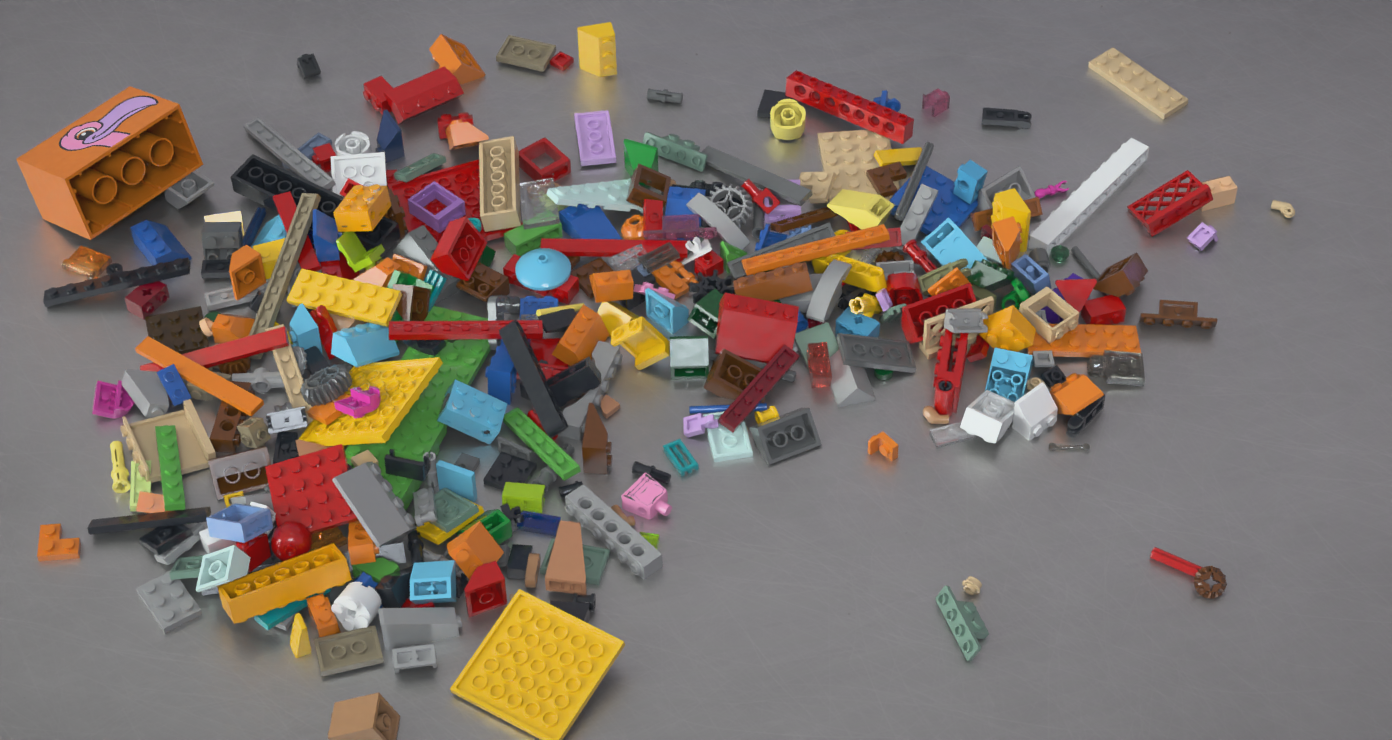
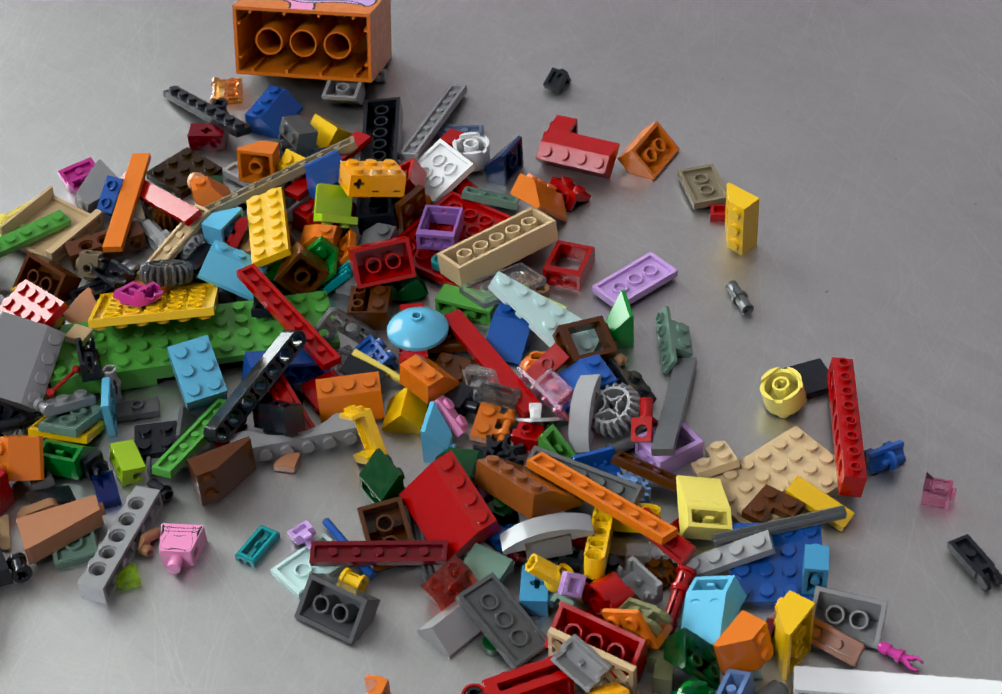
camera: 60 degrees right, 5 degrees down
black axle [632,461,671,484] -> none
none -> red hinge [46,365,80,398]

